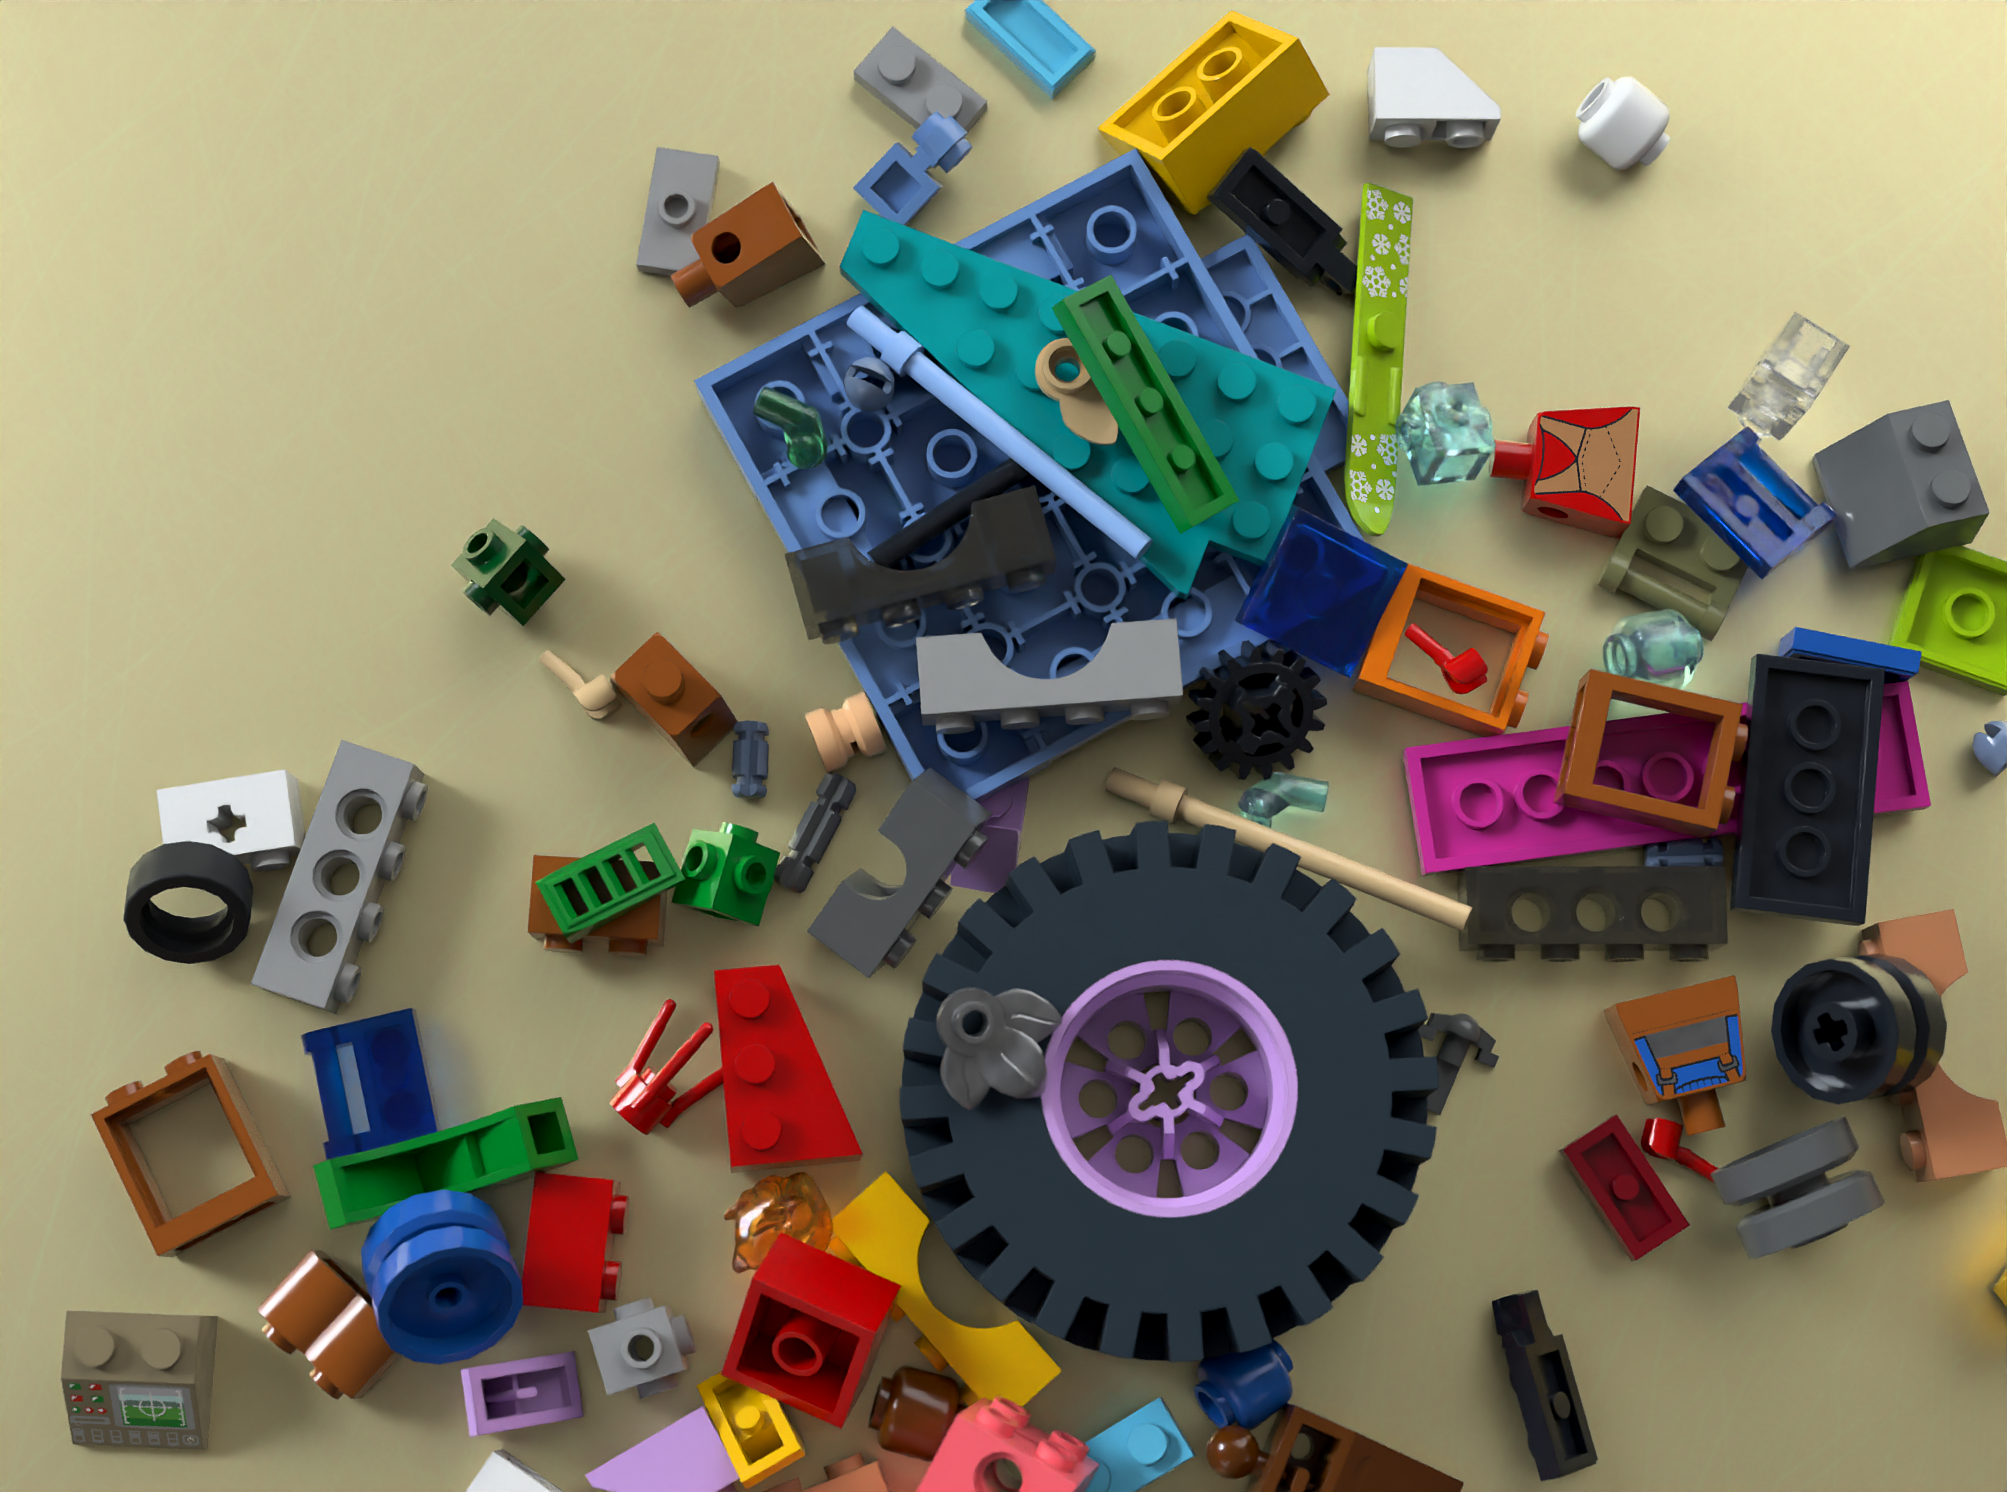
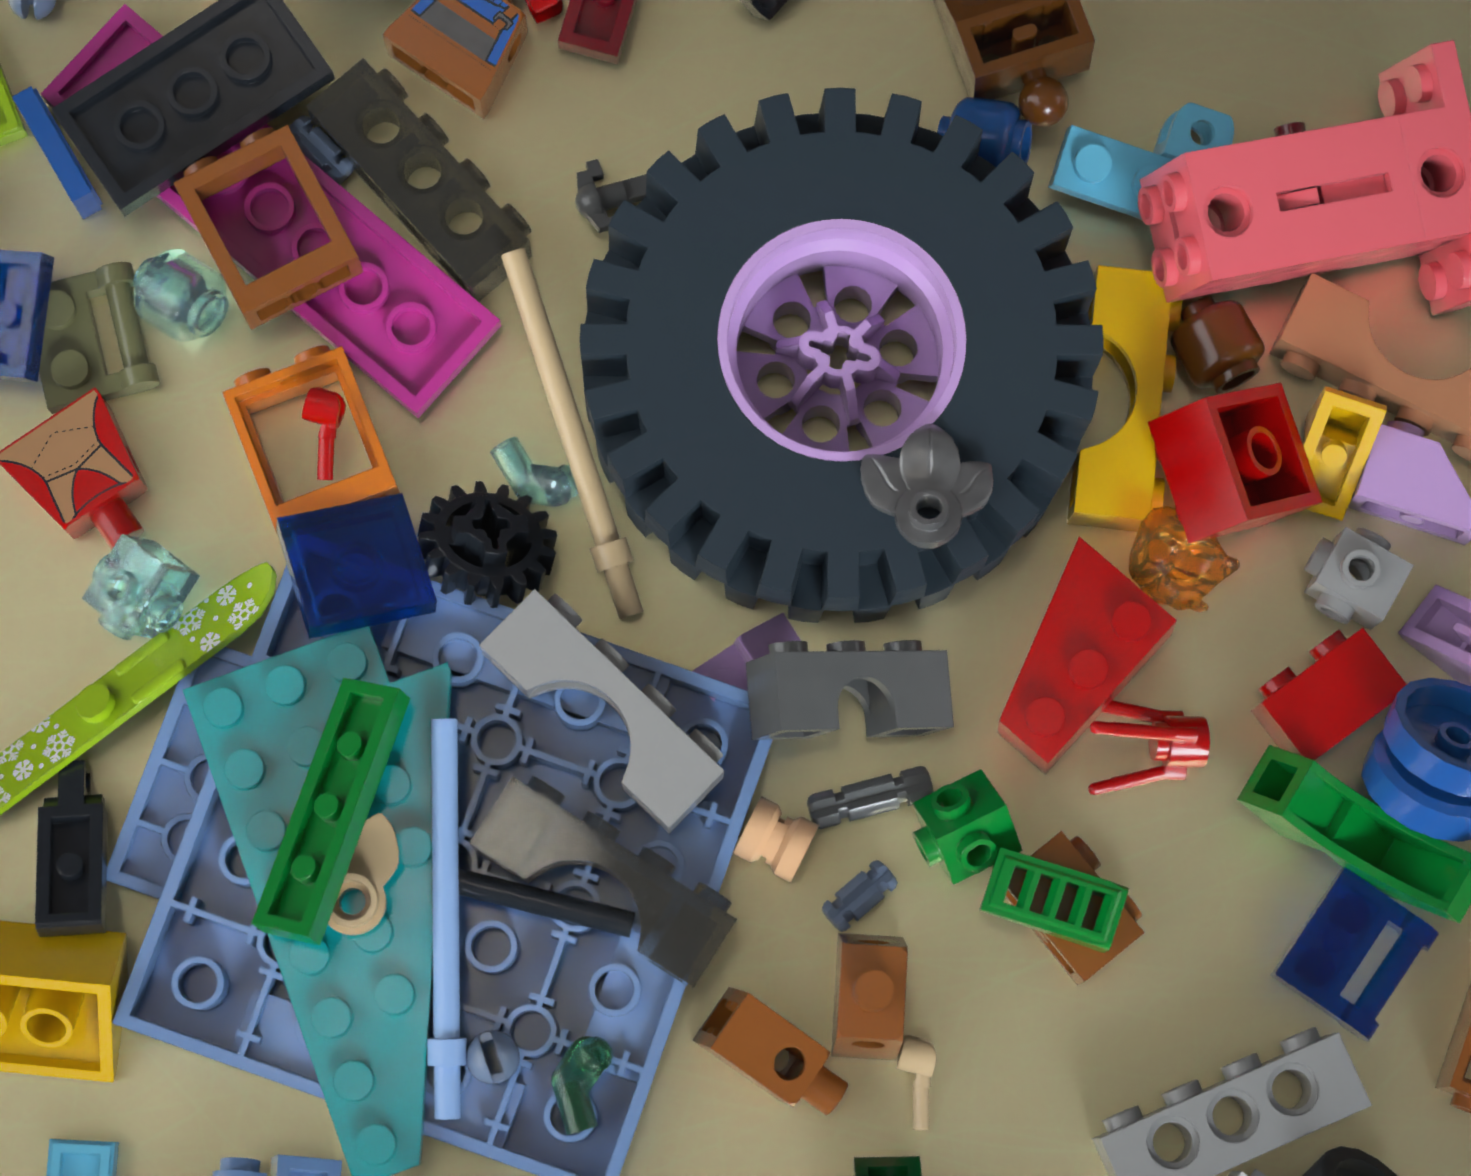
camera: 135 degrees left, 0 degrees up
none -> dark orange torso [692,987,848,1116]

